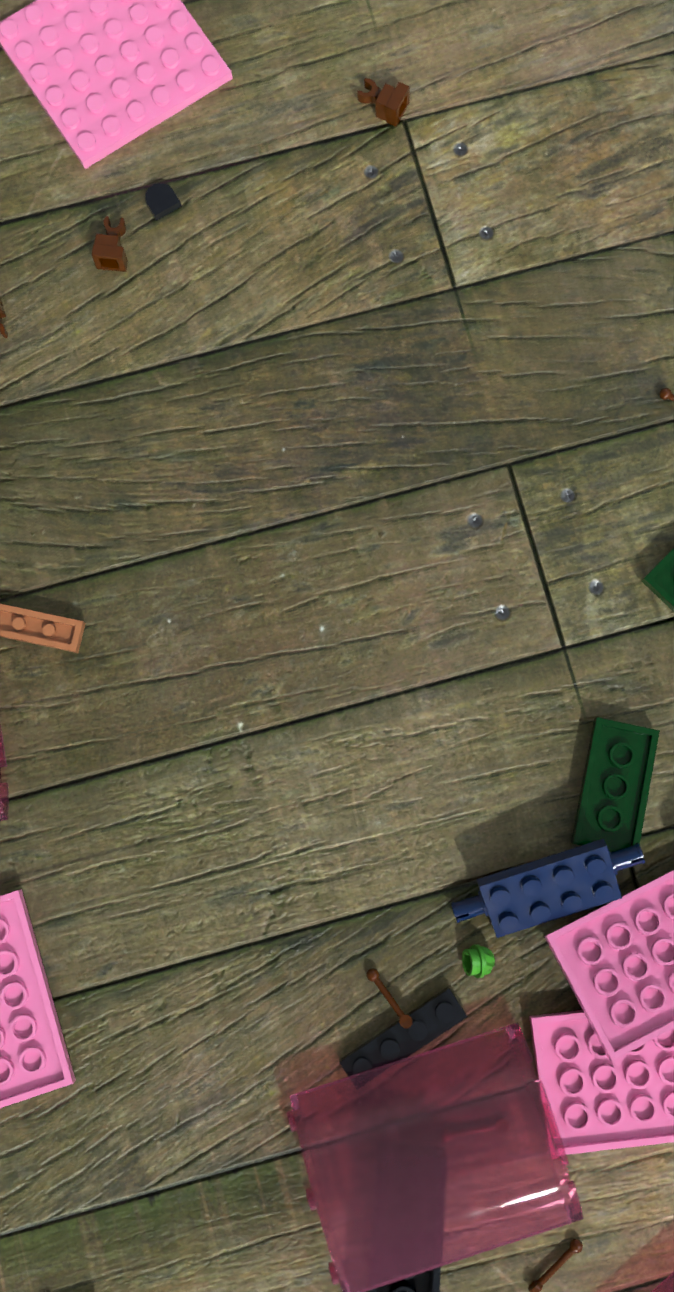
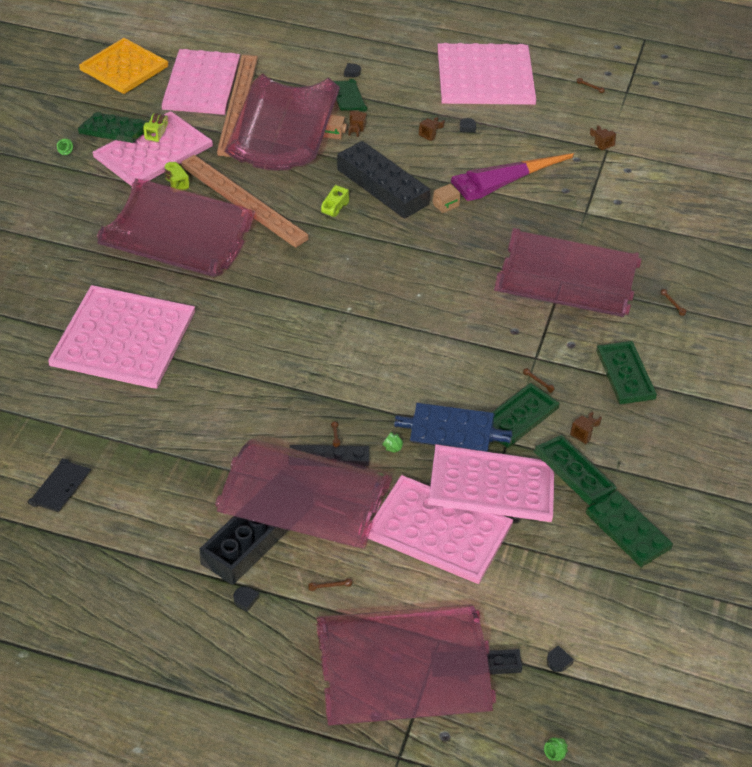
camera: 30 degrees right, 35 degrees down
none -> lime leg [321,185,349,217]
none -> black brick [337,141,430,219]
none -> medium nougat brick [432,184,460,213]
none -> magenta plate [451,153,574,201]
none -> clear pink panel [494,228,642,318]
none -> reddish brown hinge [523,368,555,393]

